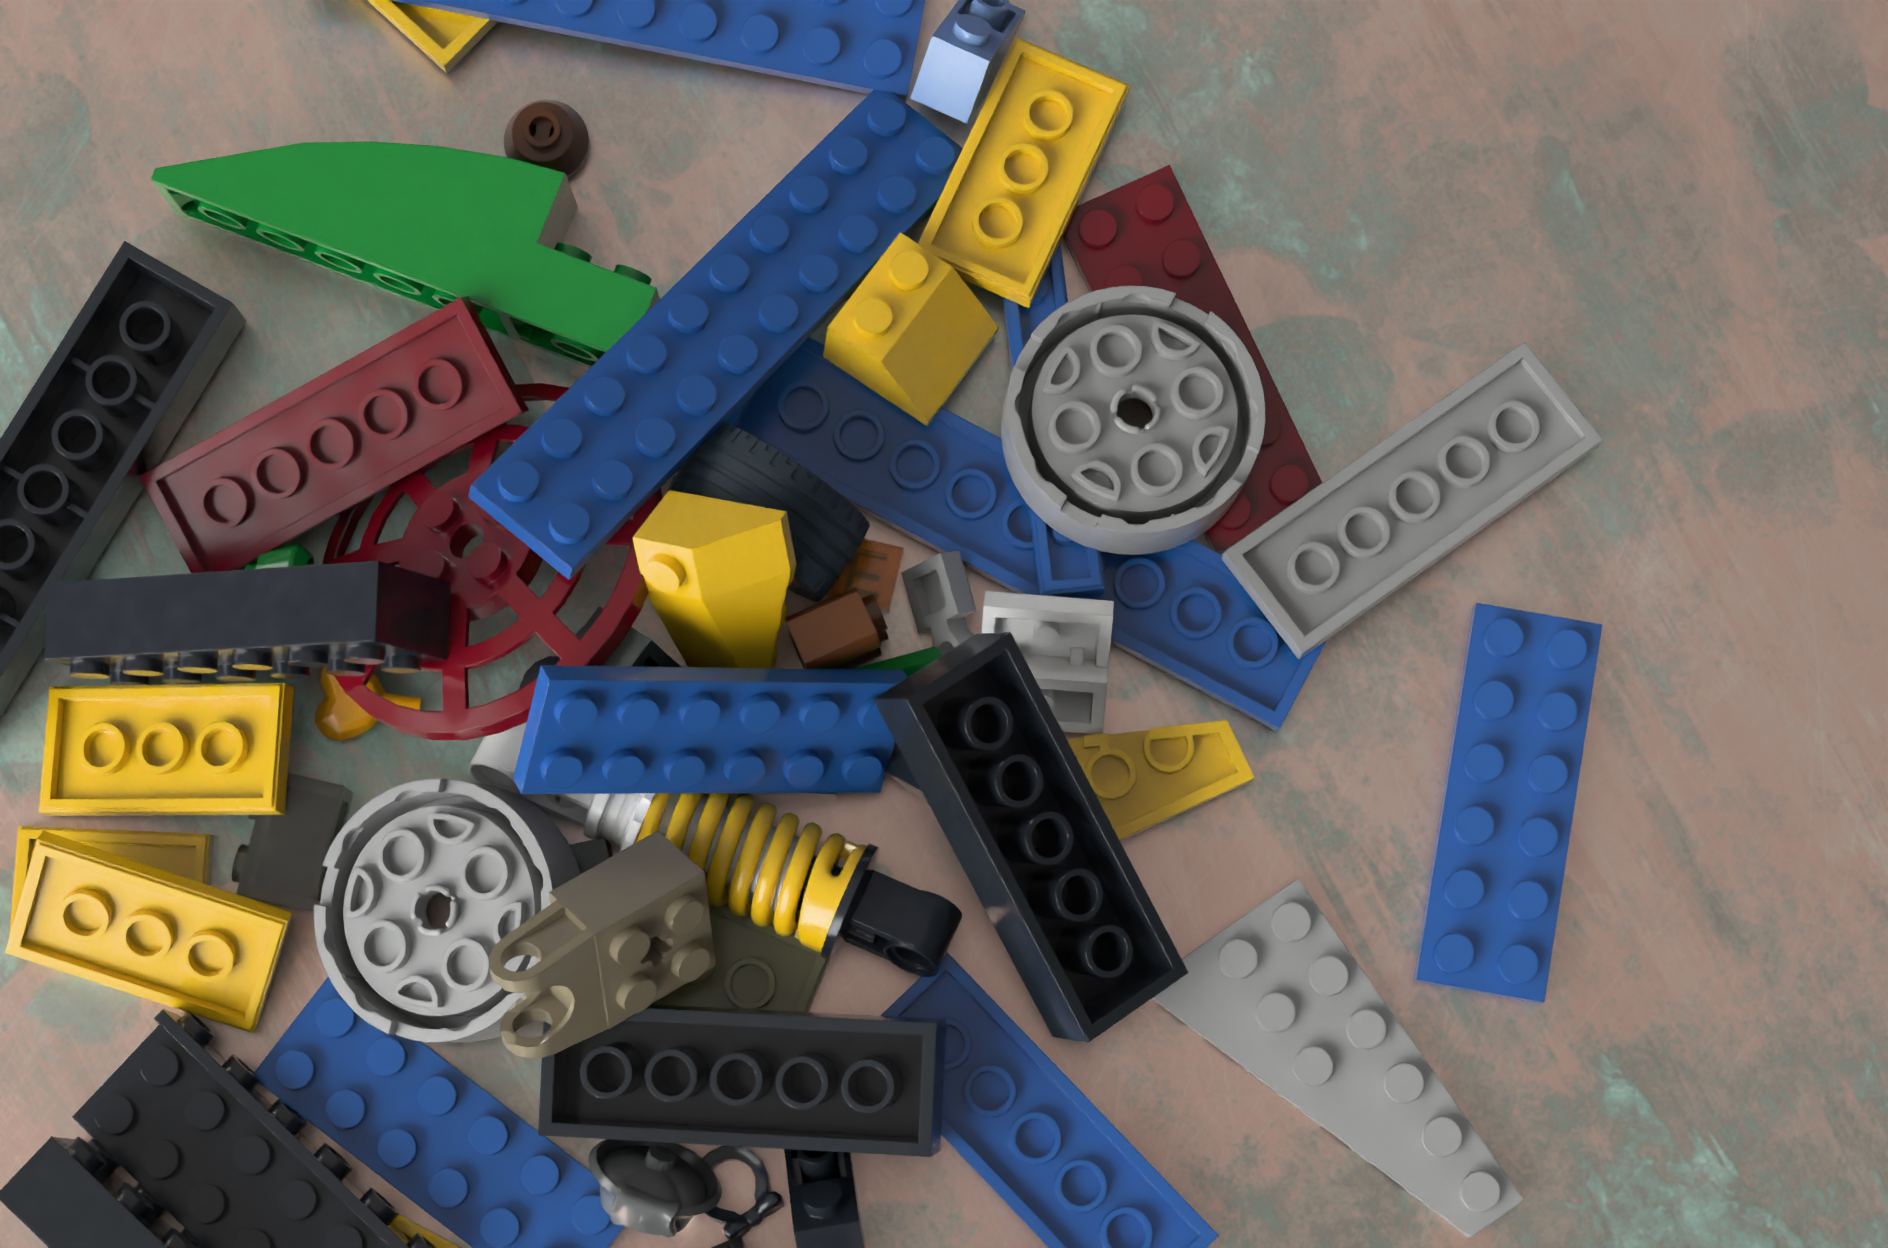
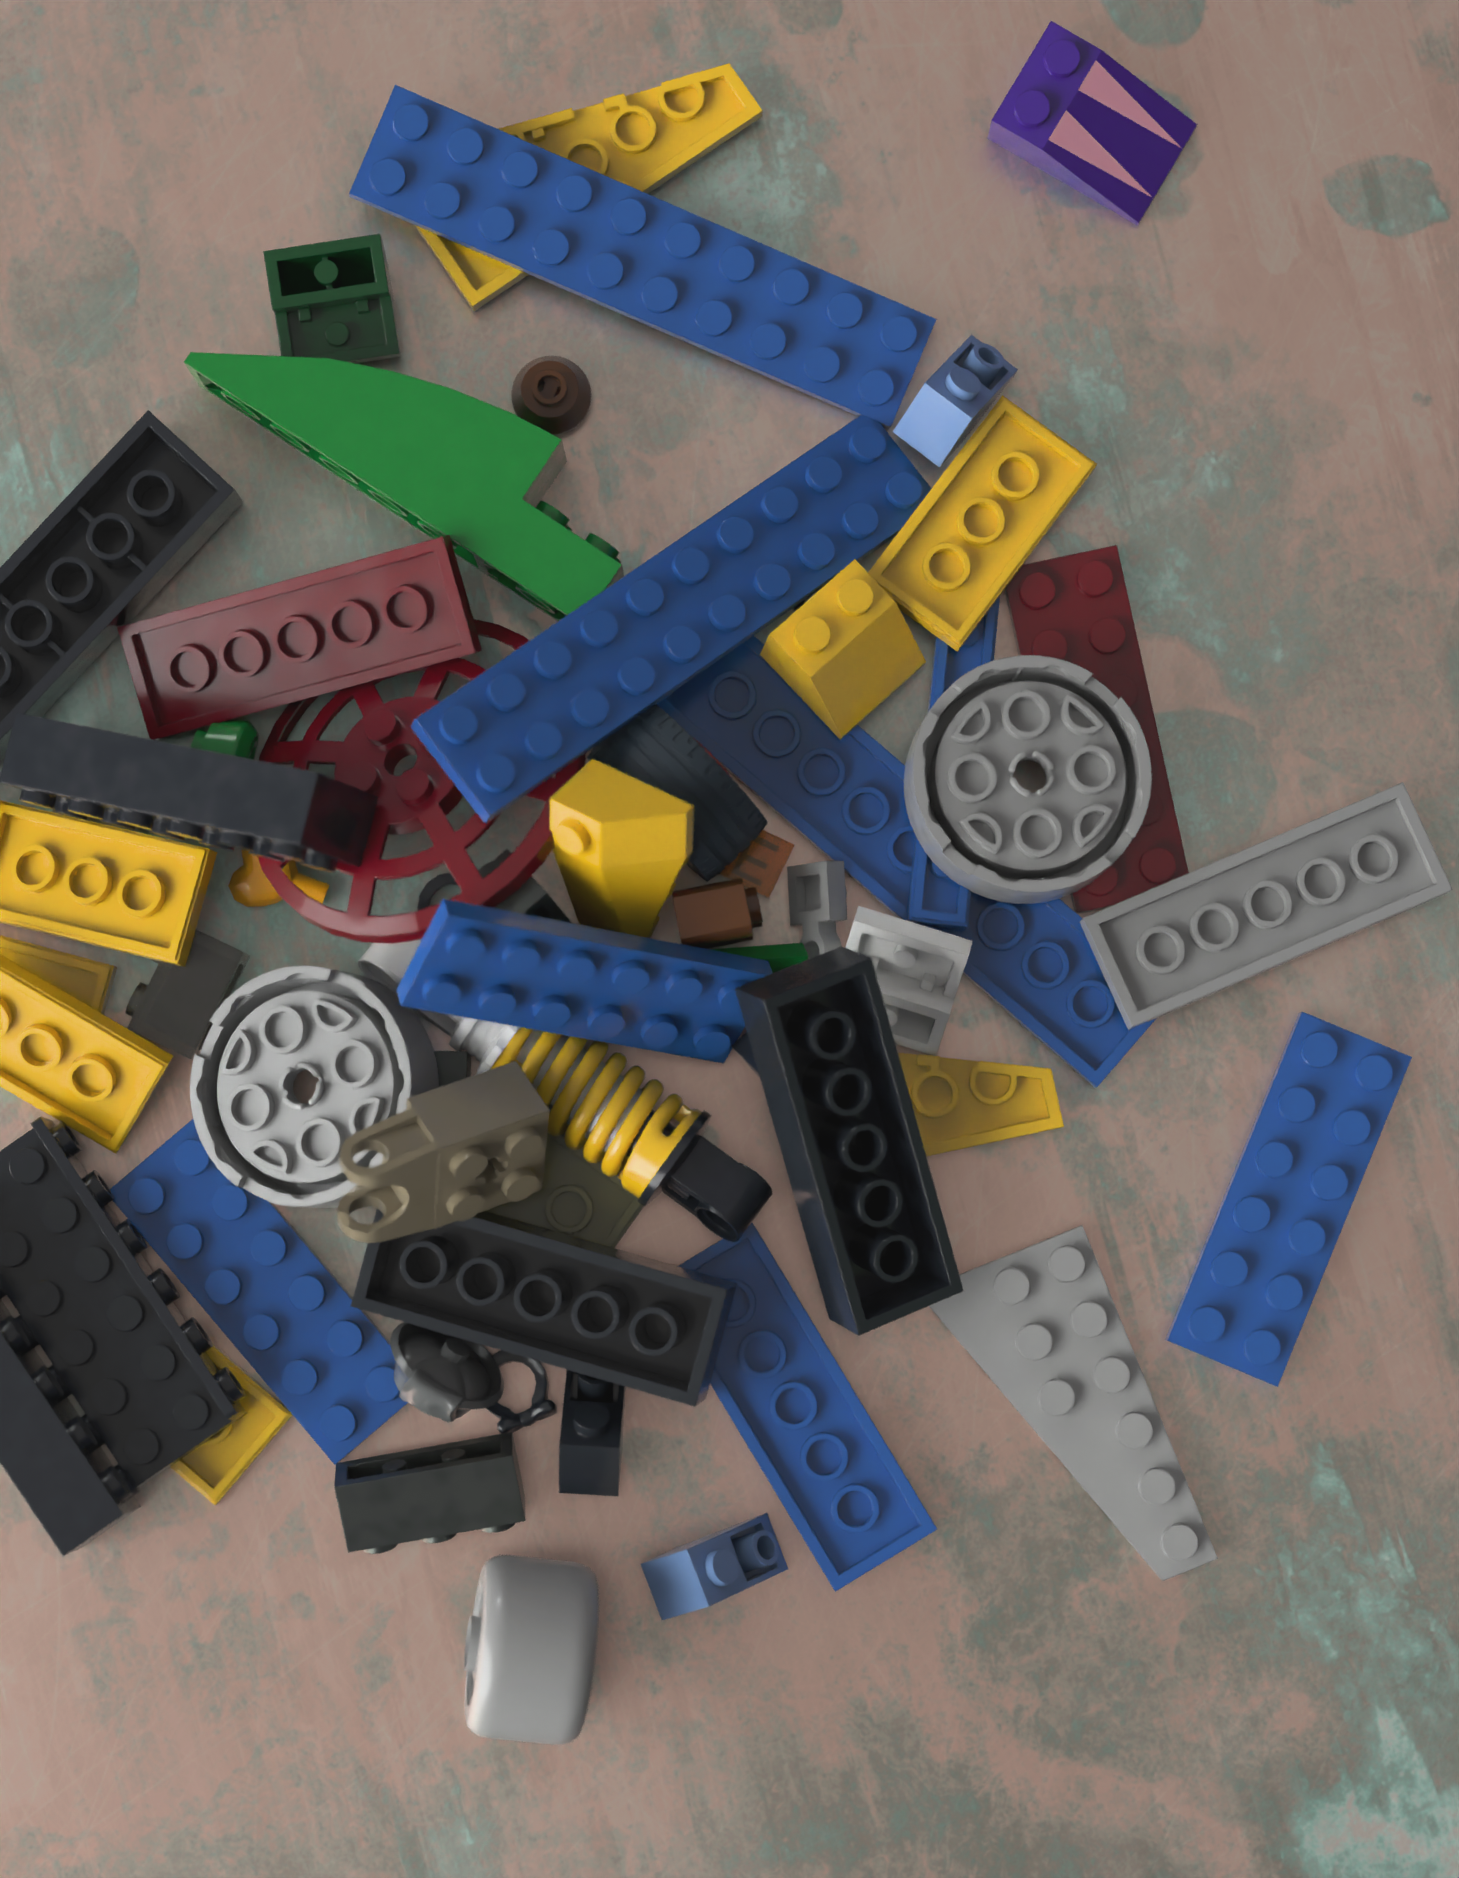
camera: 15 degrees right, 5 degrees up
none -> dark green brick [263,234,401,363]

